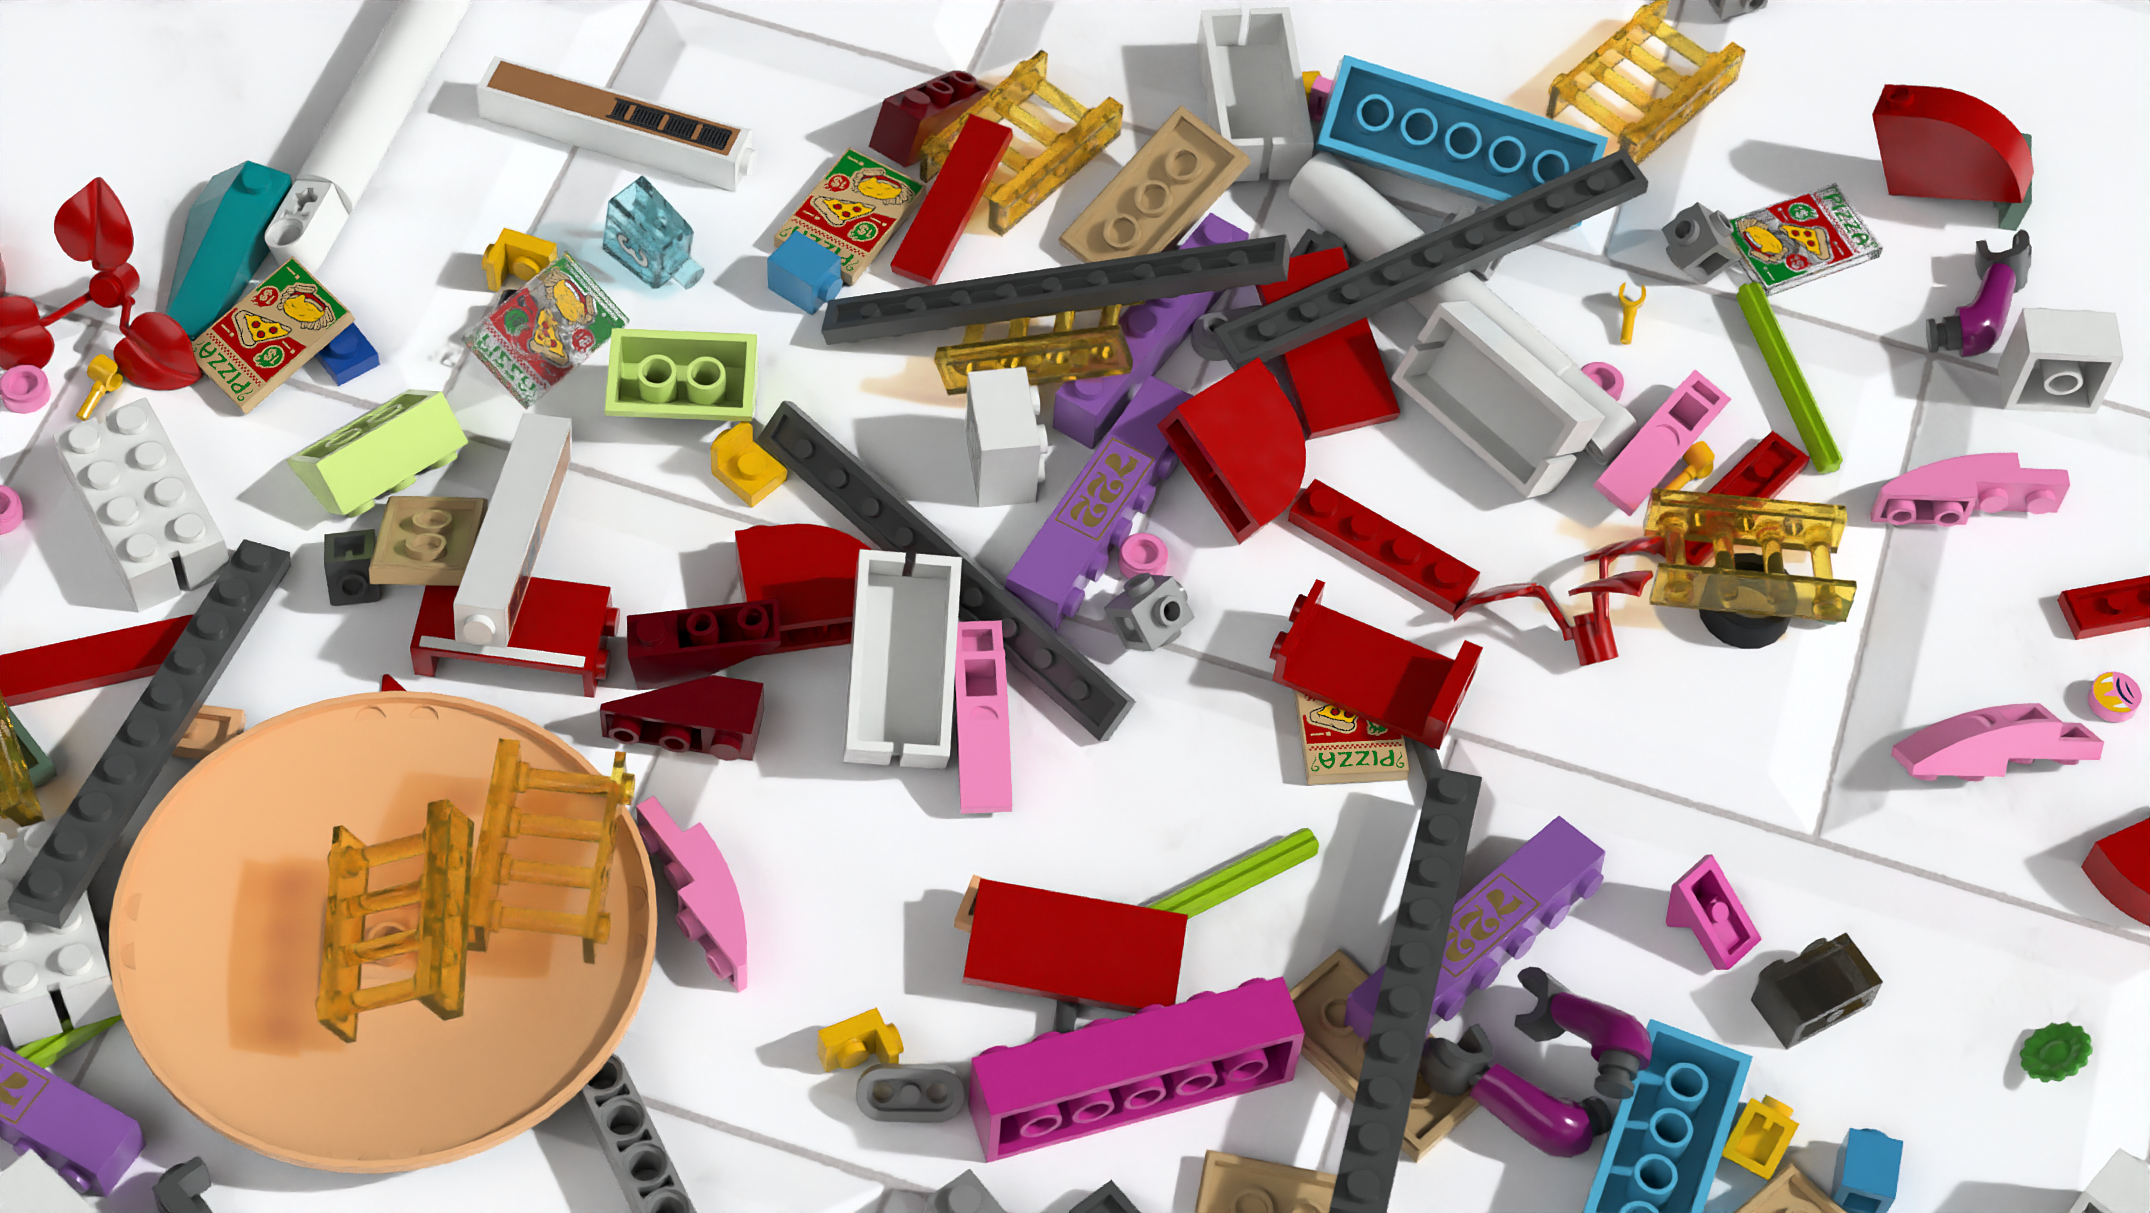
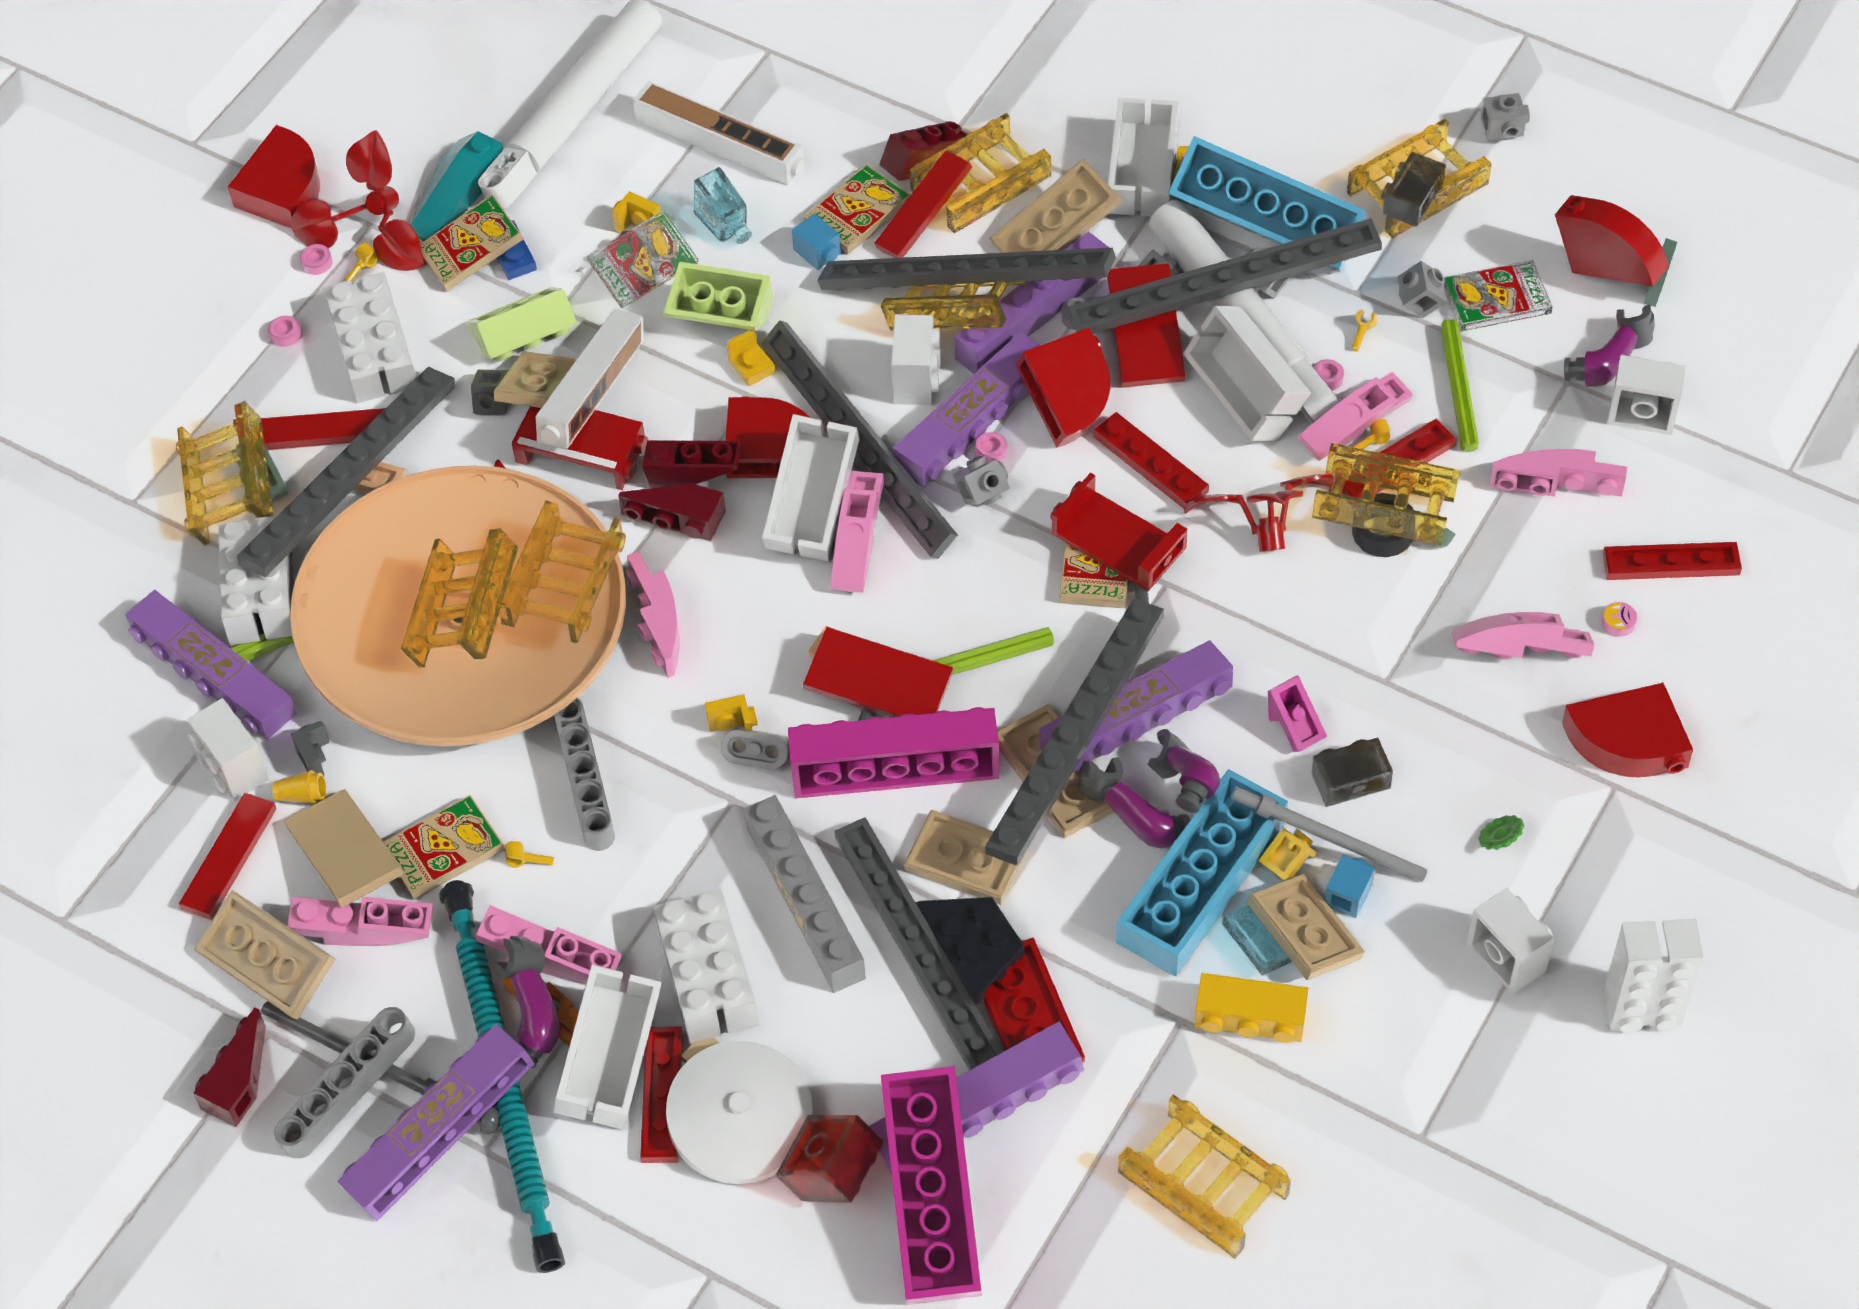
camera: 20 degrees right, 0 degrees up
none -> light grey bar [1230,786,1427,882]
none -> clear smoke brick [1381,151,1446,227]

